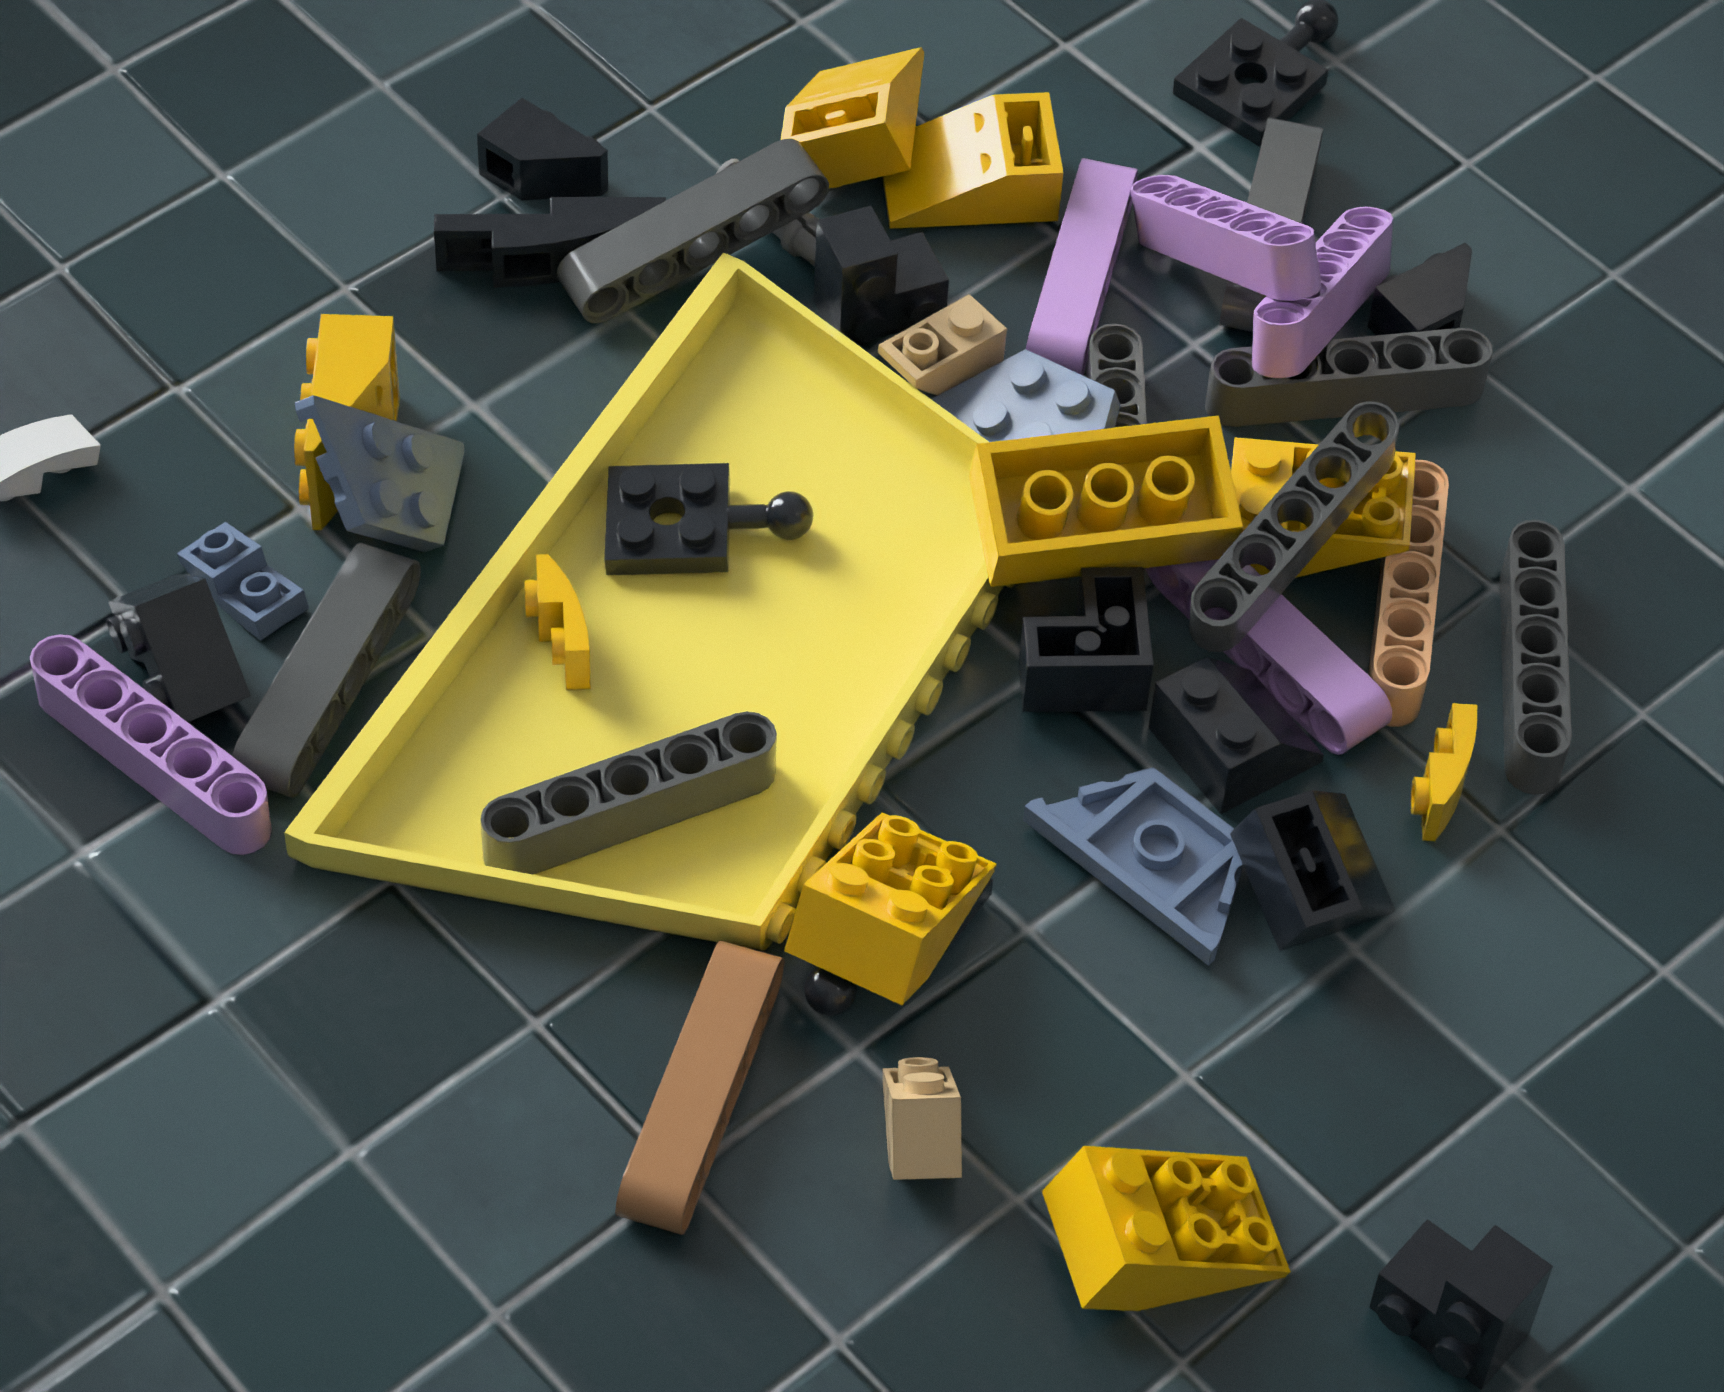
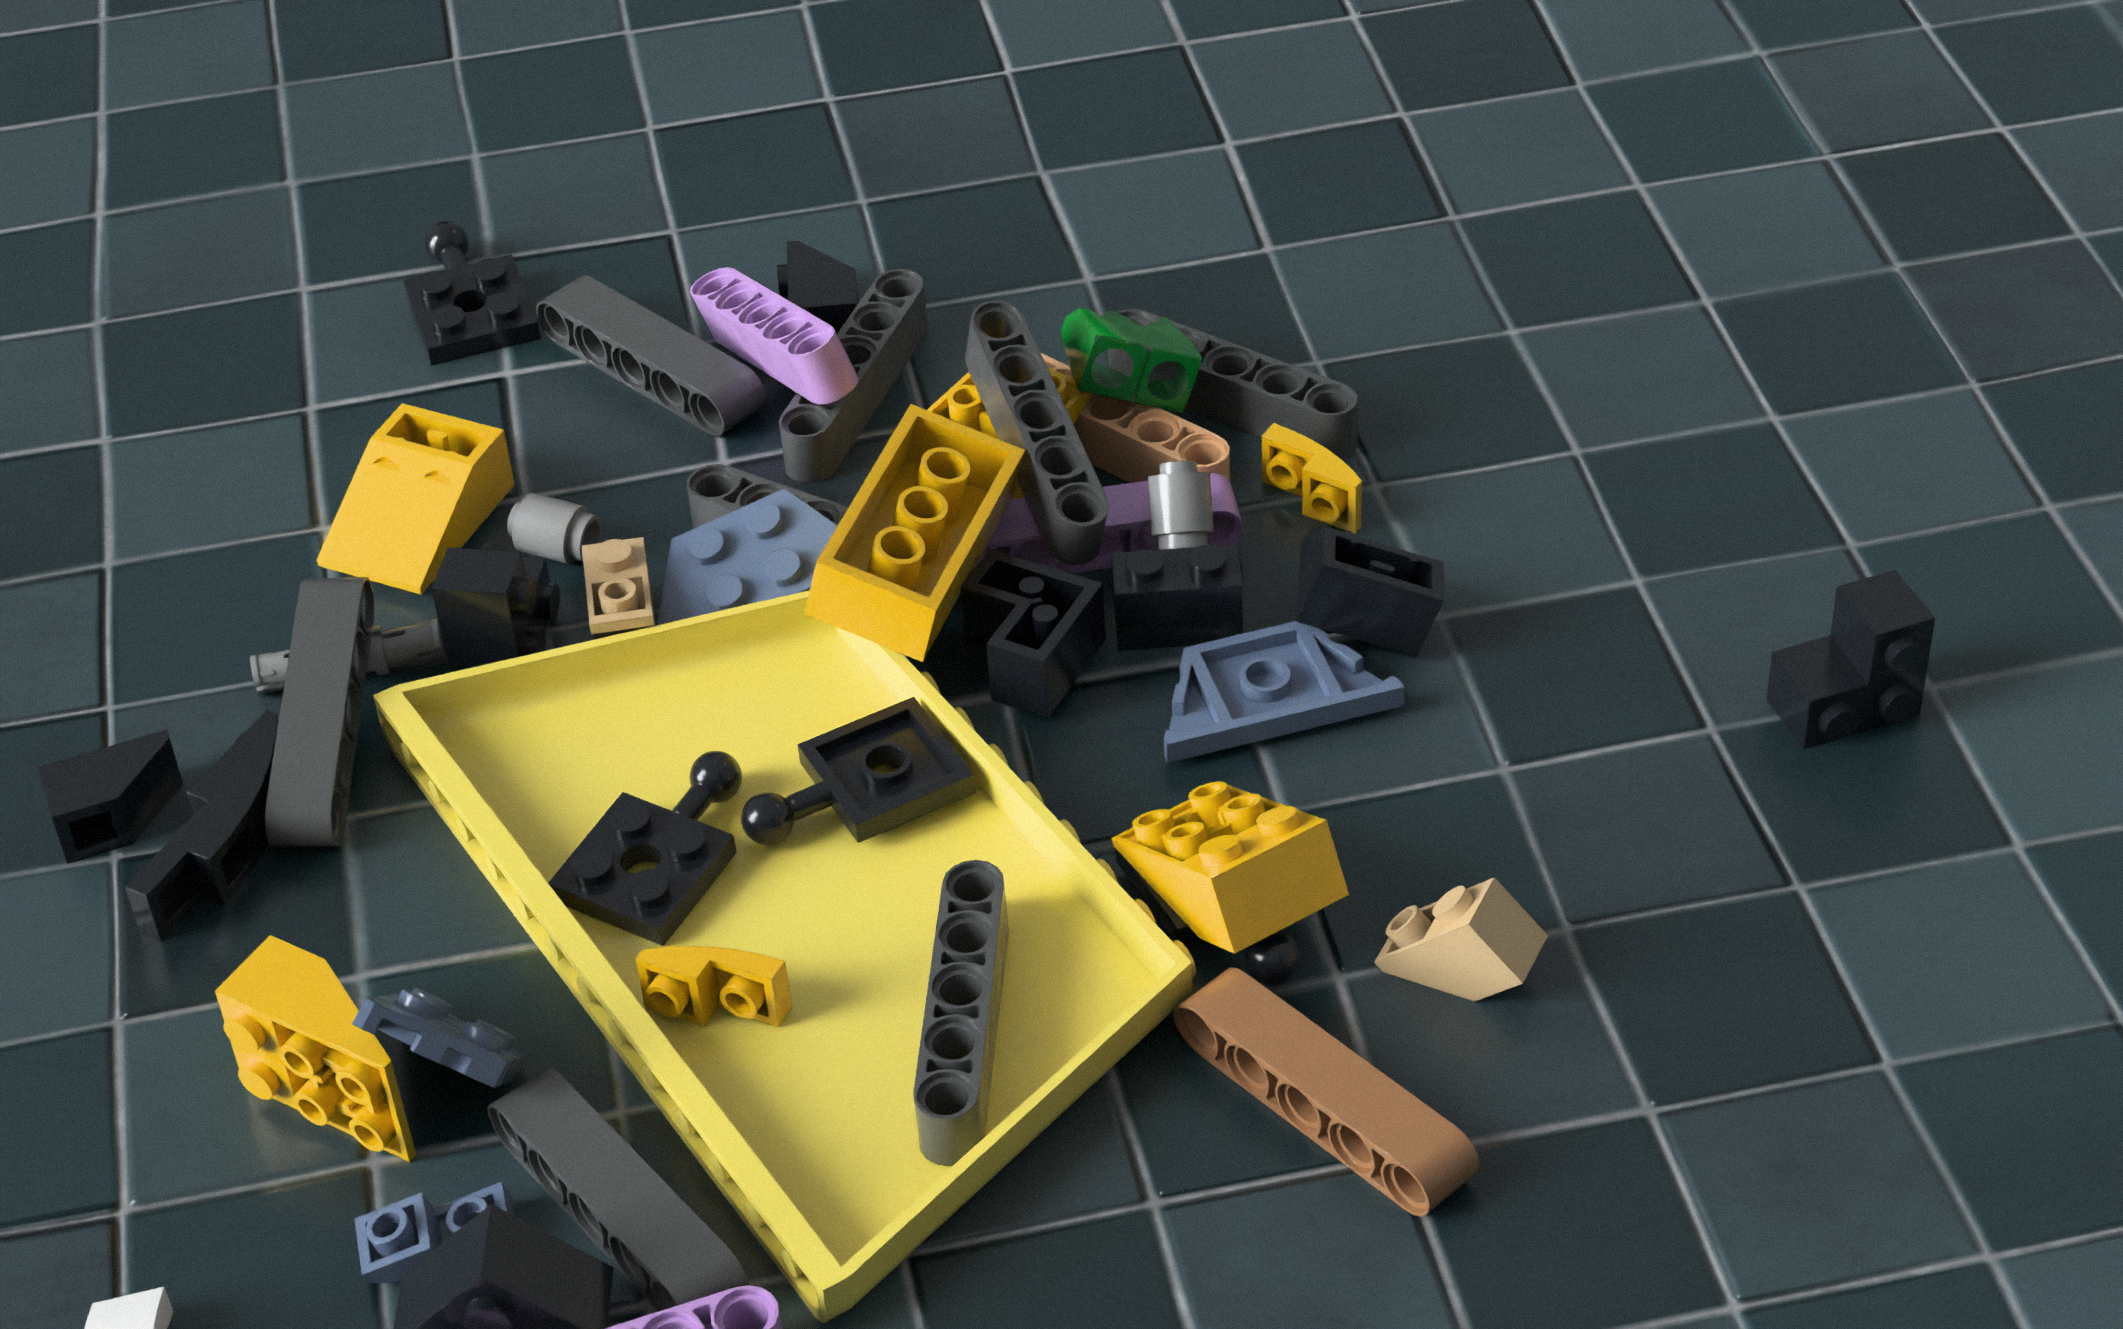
camera: 55 degrees left, 10 degrees down
yellow slope [781,47,925,188] -> none
lavender beam [1026,158,1138,376] -> none
yellow slope [1042,1146,1291,1311] -> none
lavender beam [1130,175,1322,301] -> none
none -> light grey brick [507,493,603,565]
none -> black plate [741,696,976,845]
none -> green piece [1061,308,1202,413]
none -> light grey brick [1148,461,1214,550]

